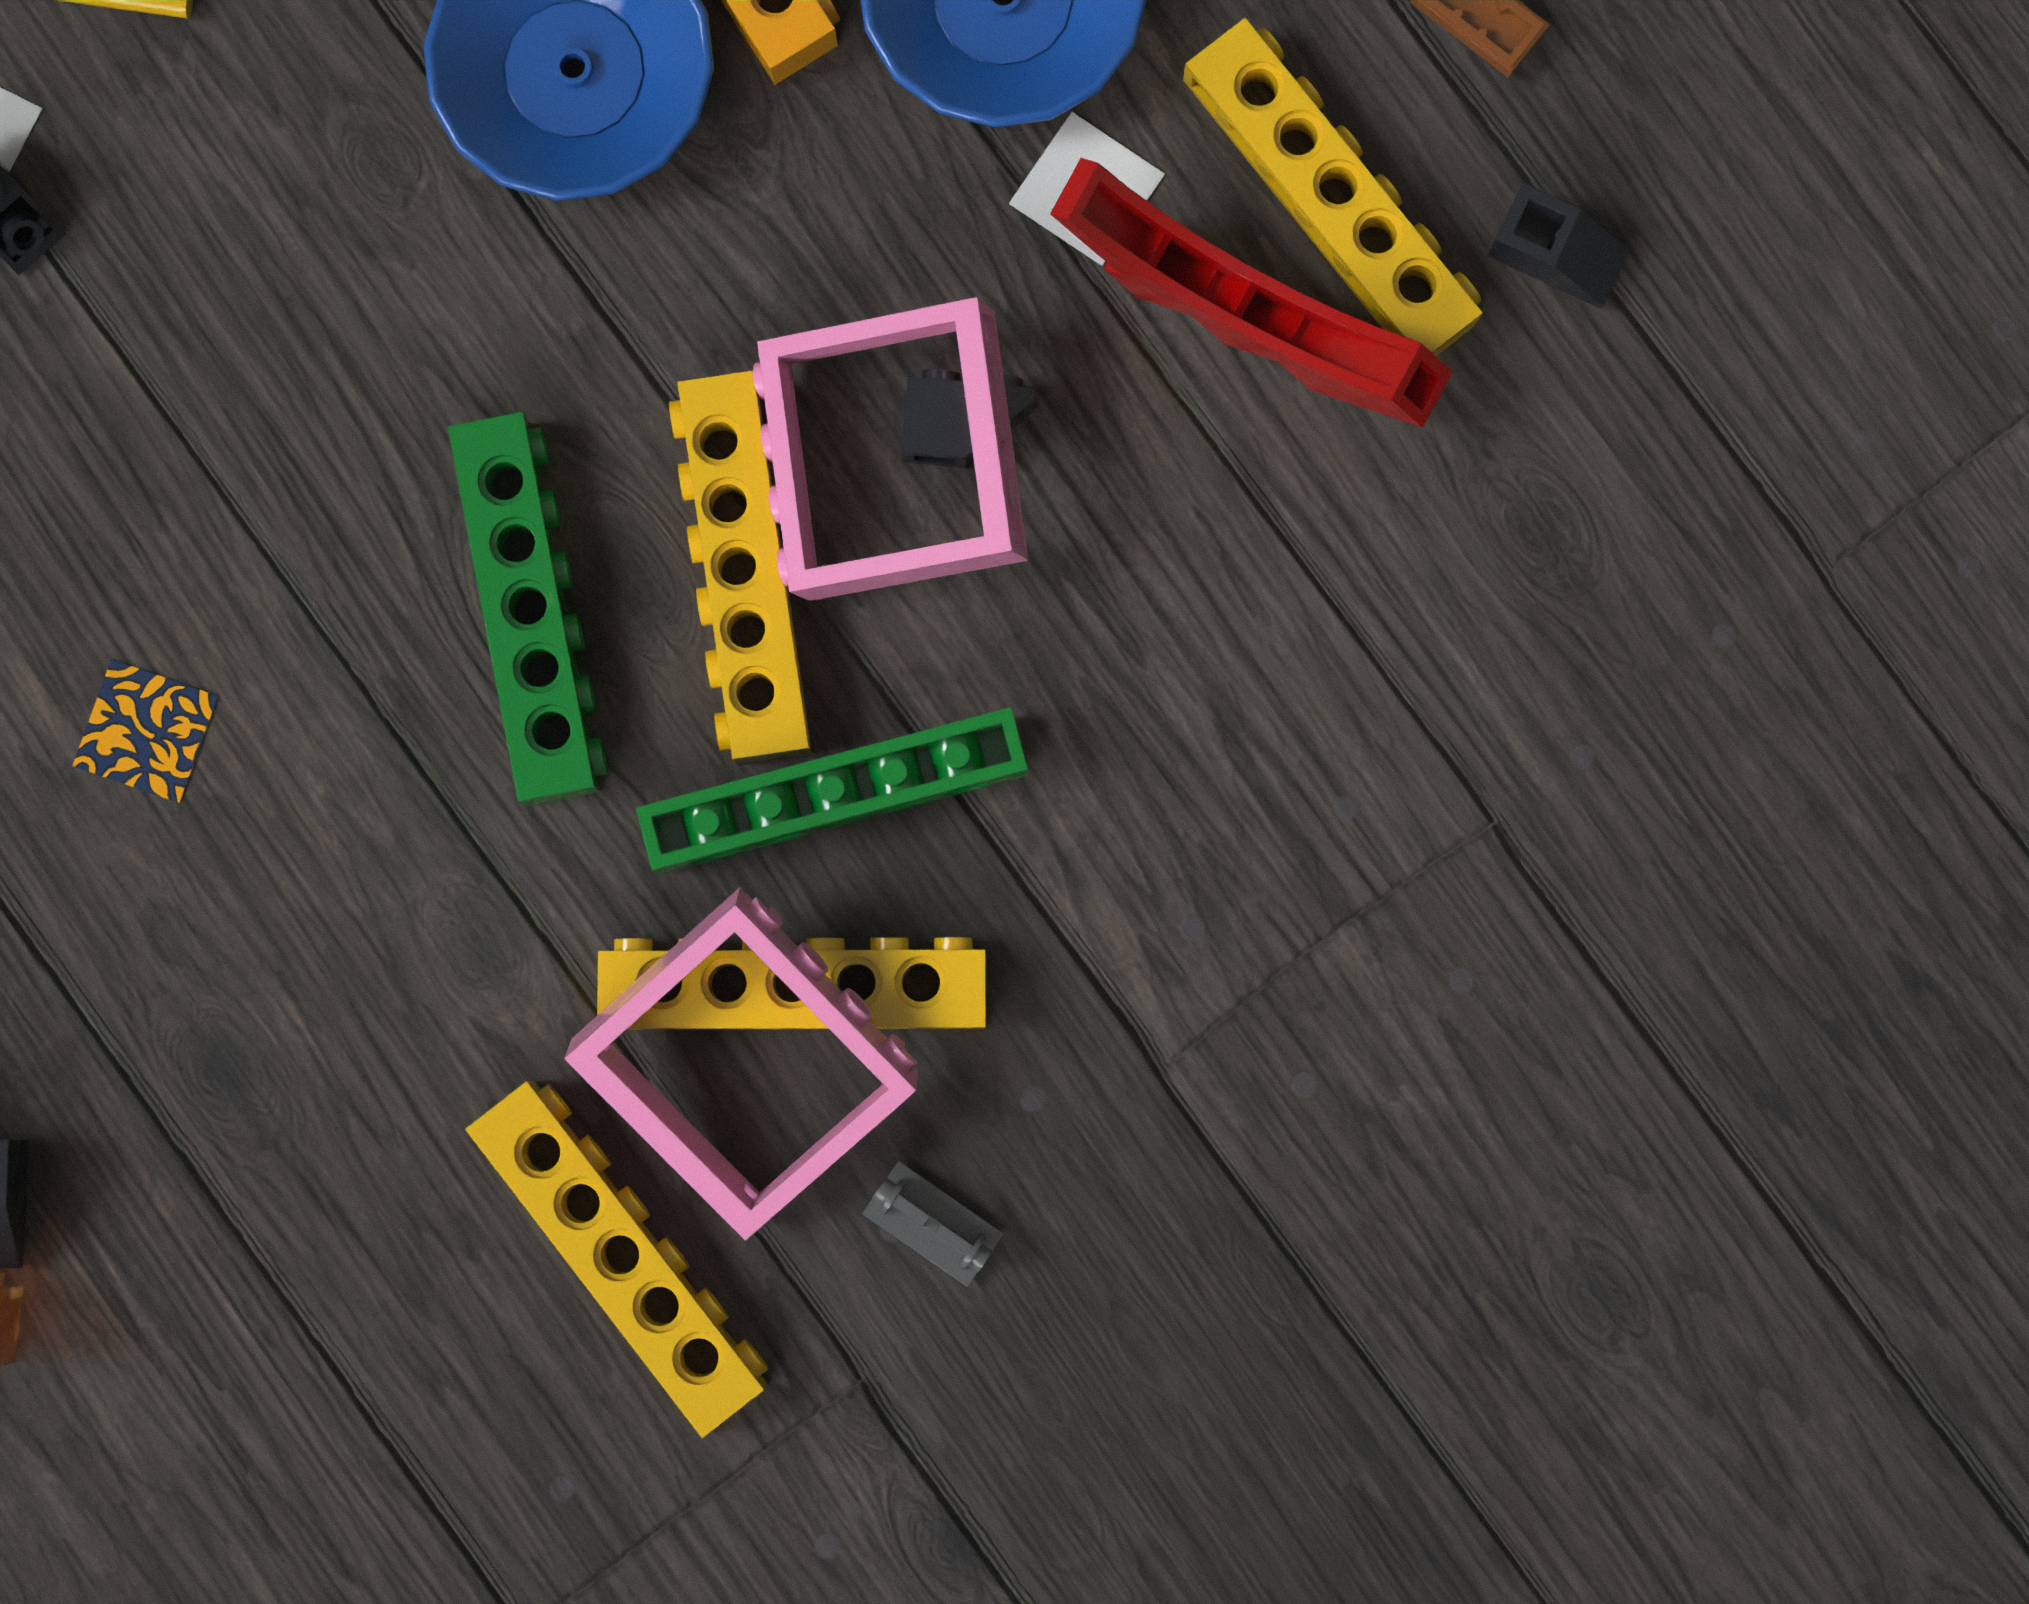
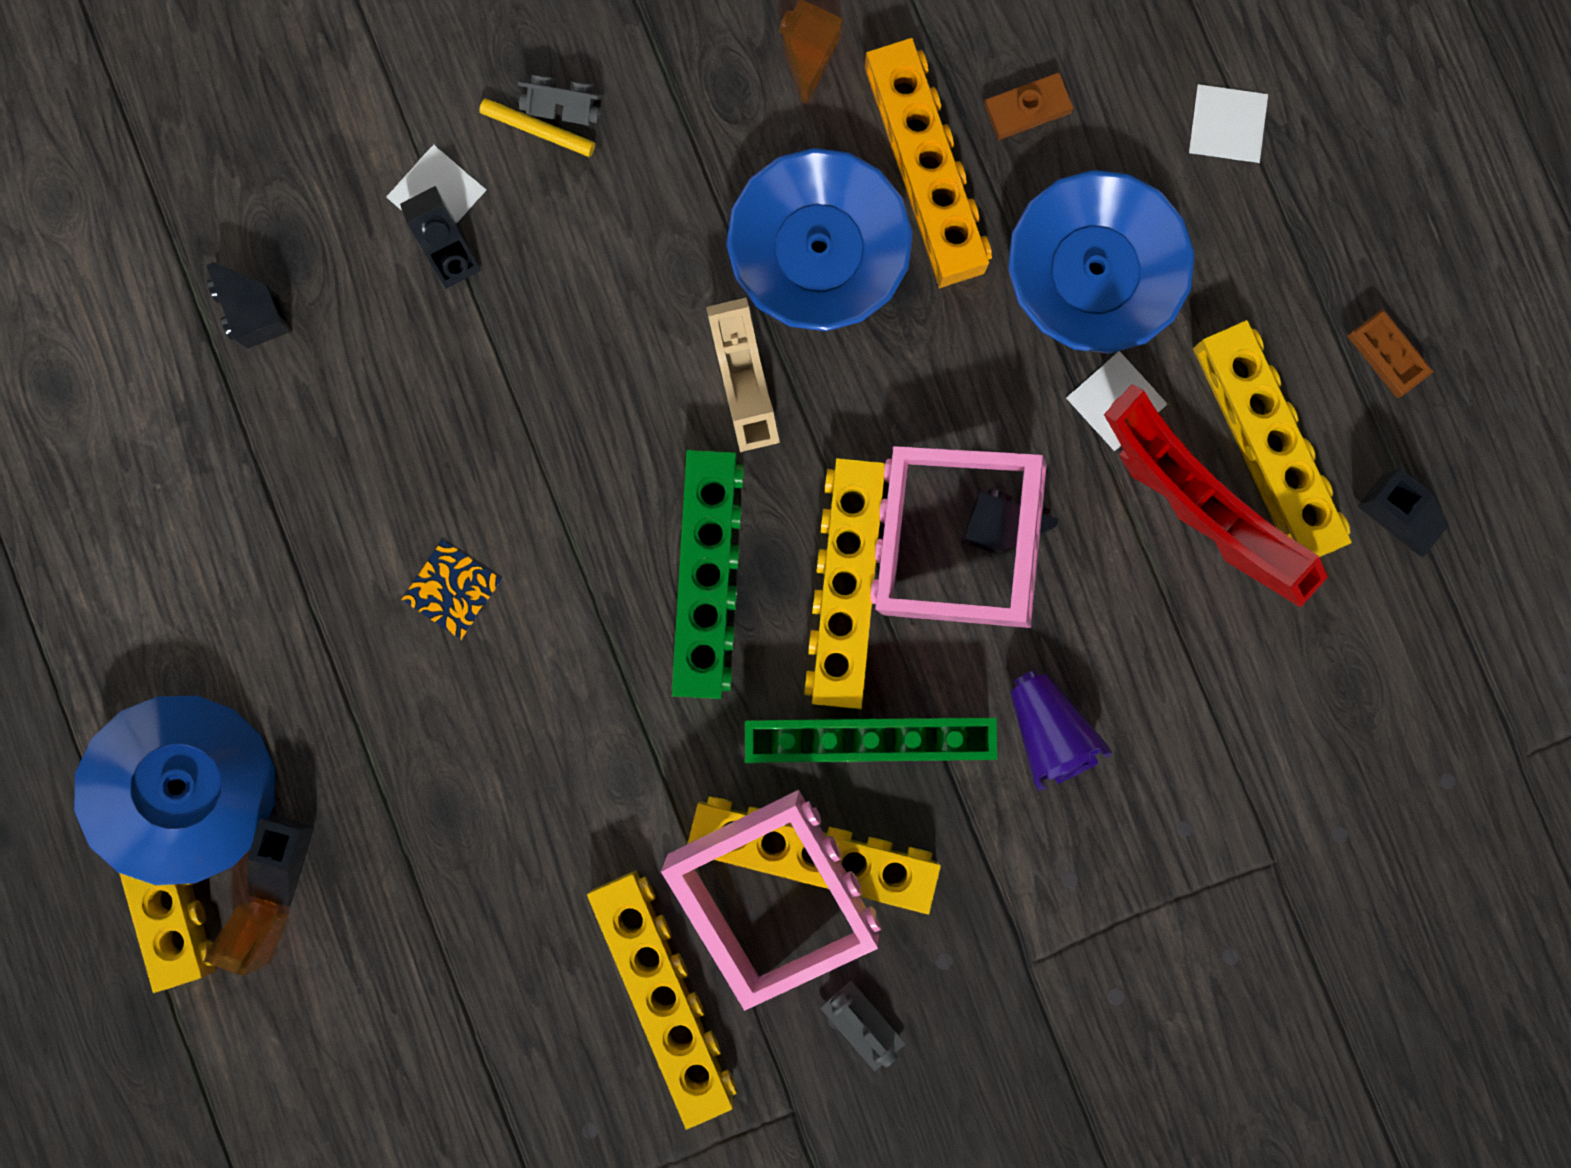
camera: 15 degrees right, 0 degrees up
none -> tan arch [706,298,780,452]
none -> dark purple cone [1010,671,1112,790]

